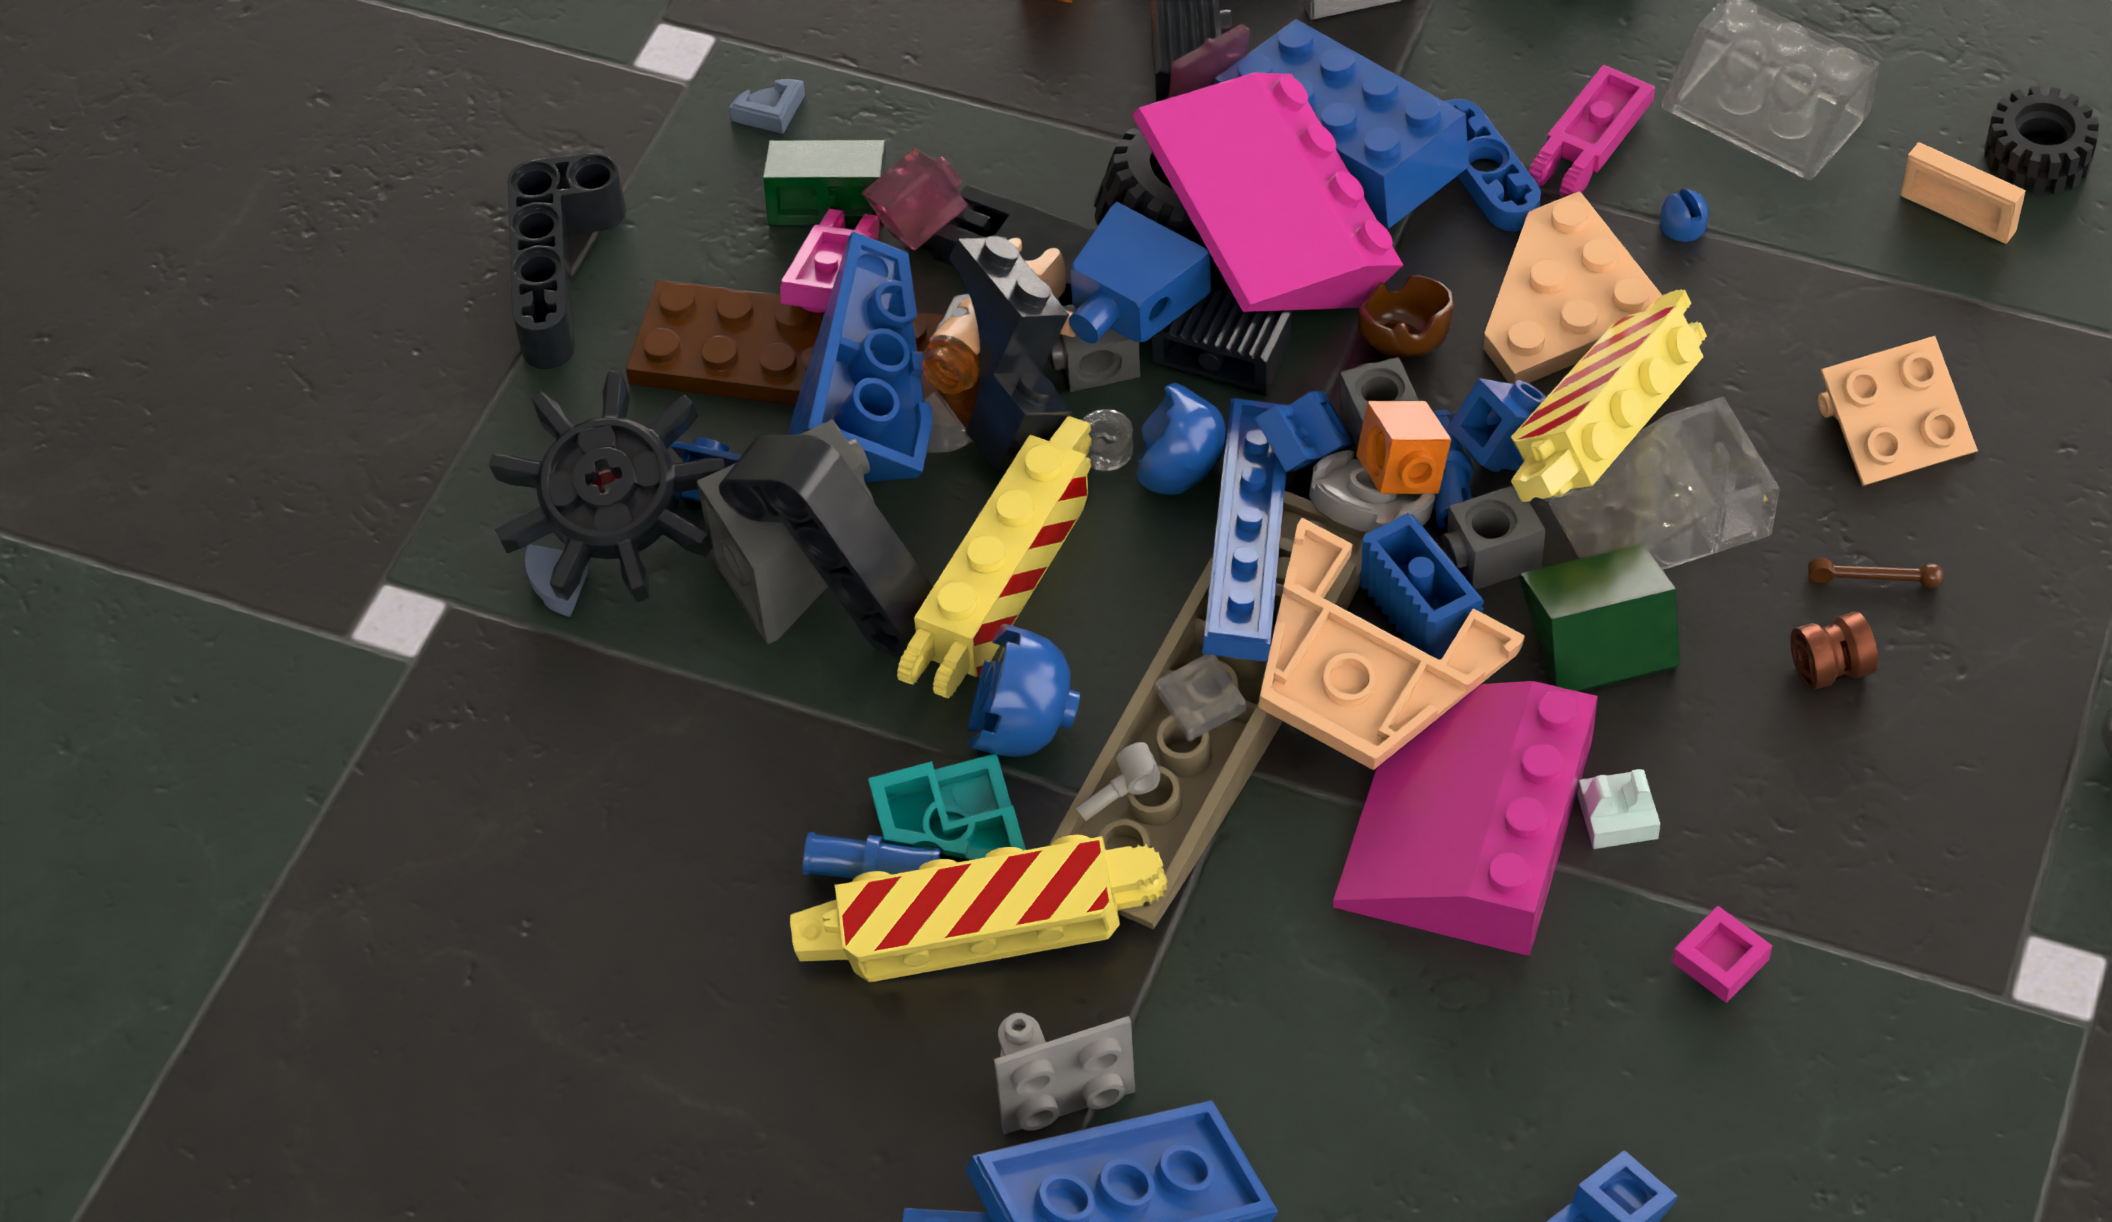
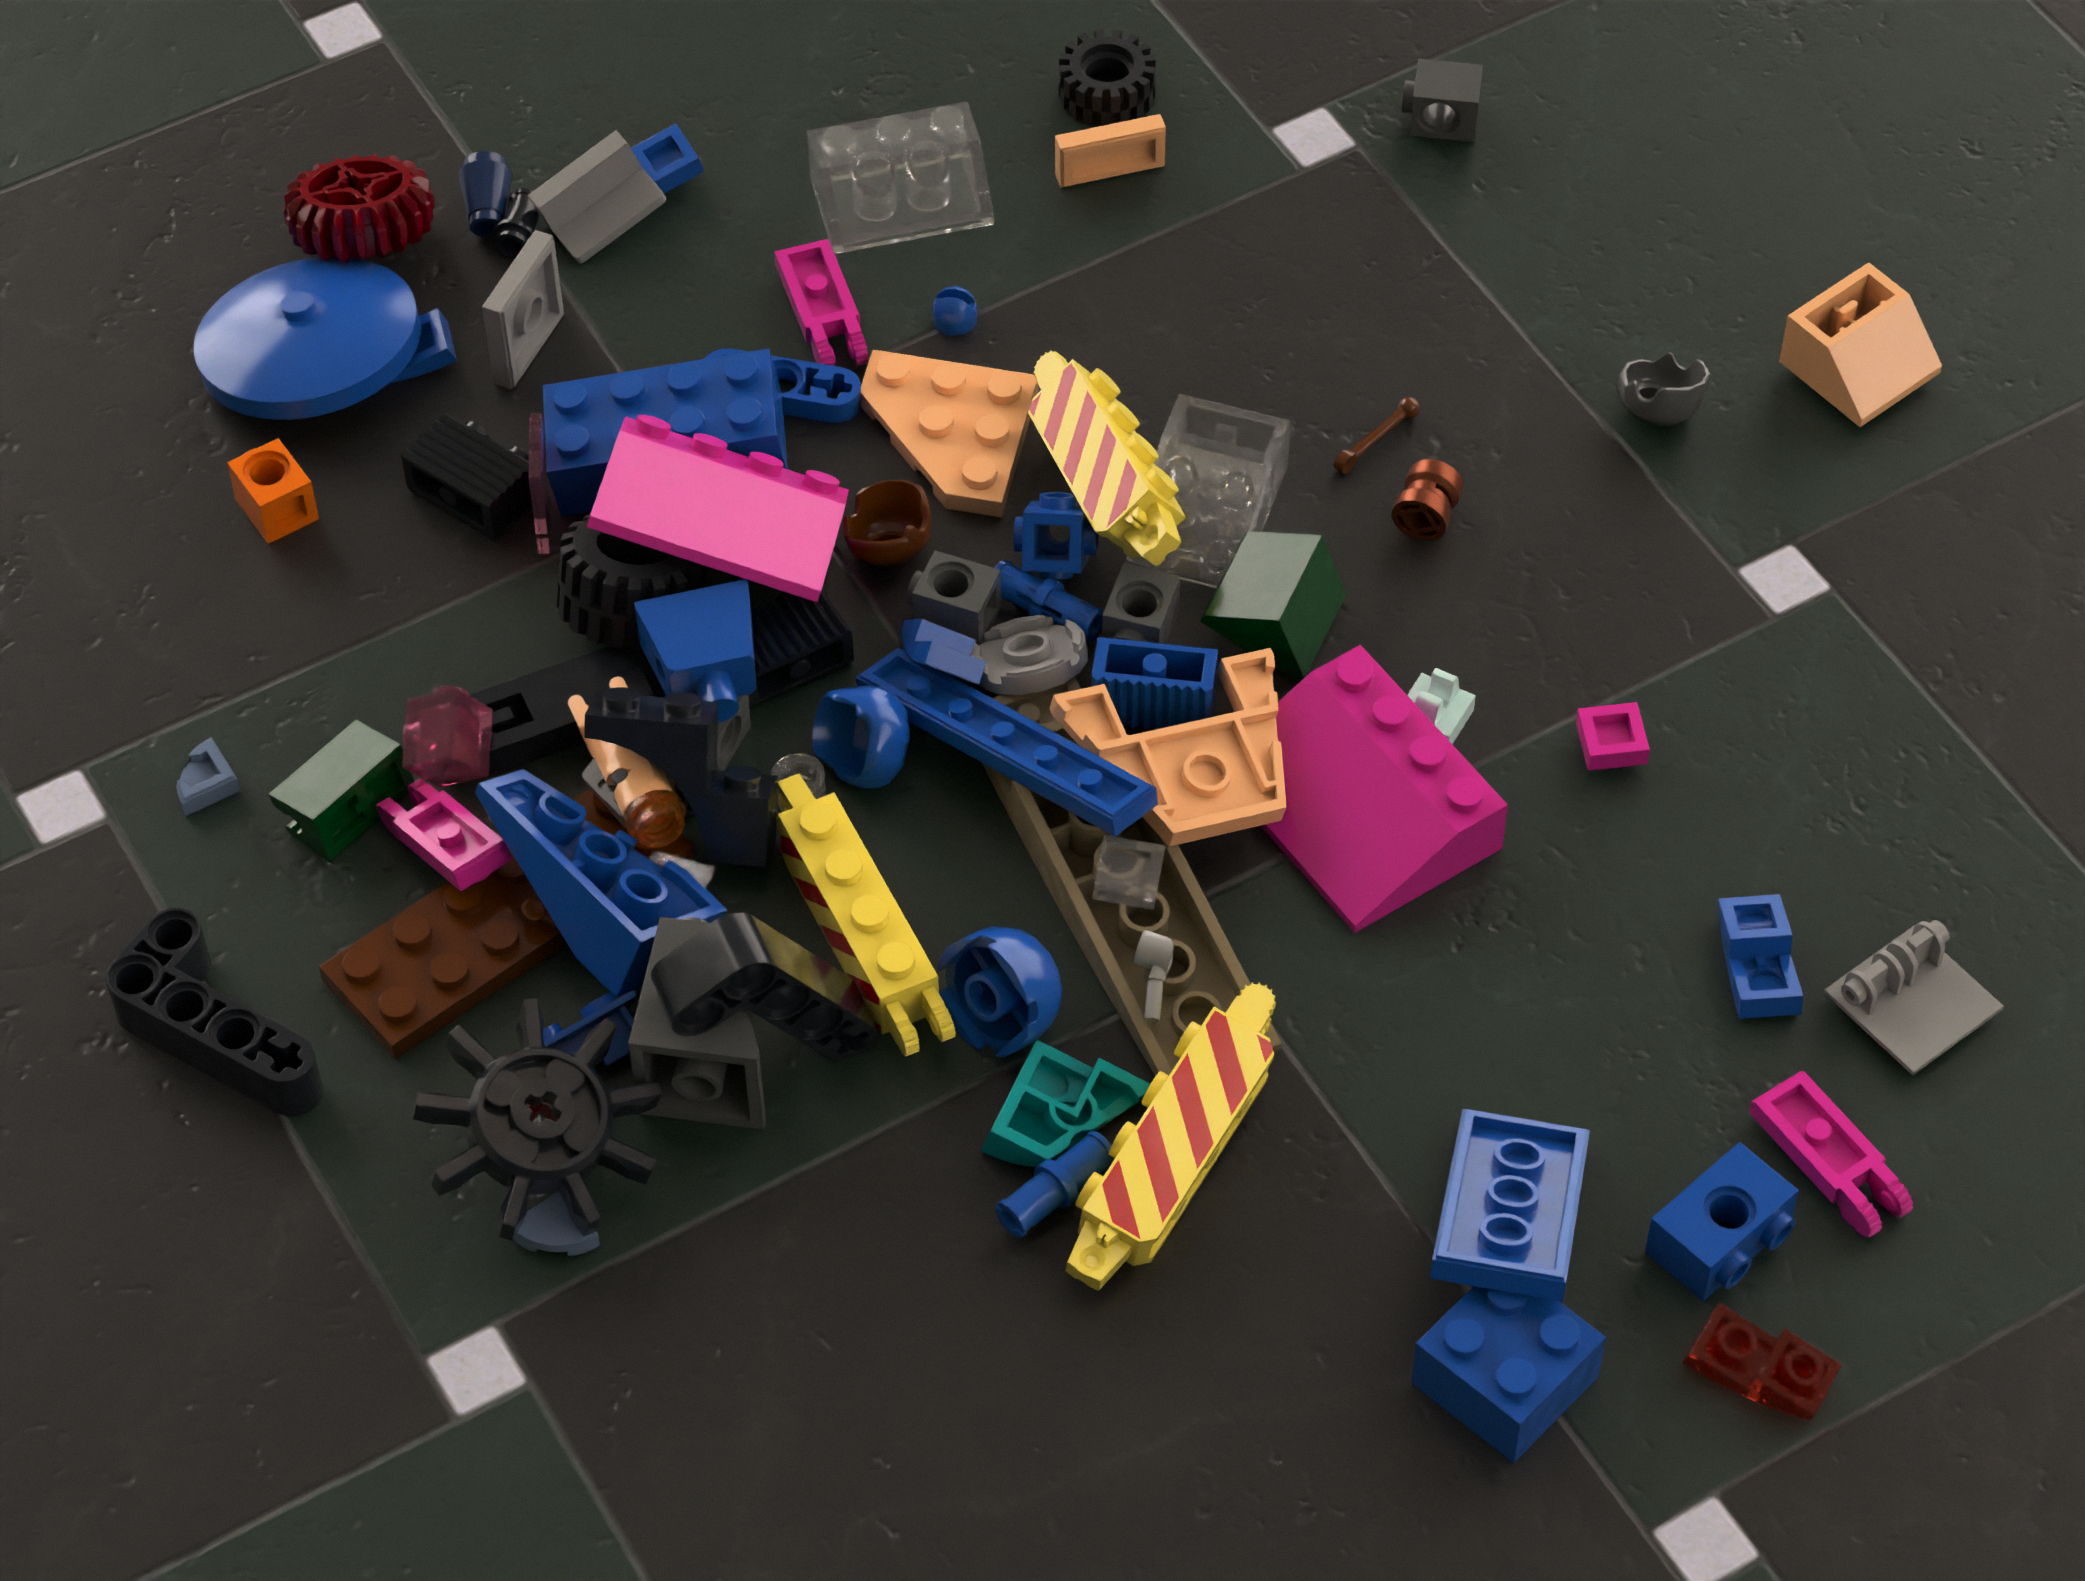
camera: 55 degrees left, 0 degrees up
light grey hinge [994,1013,1135,1134] -> none
orange brick [1356,401,1451,494] -> none
light nougat hinge [1818,336,1978,486] -> none

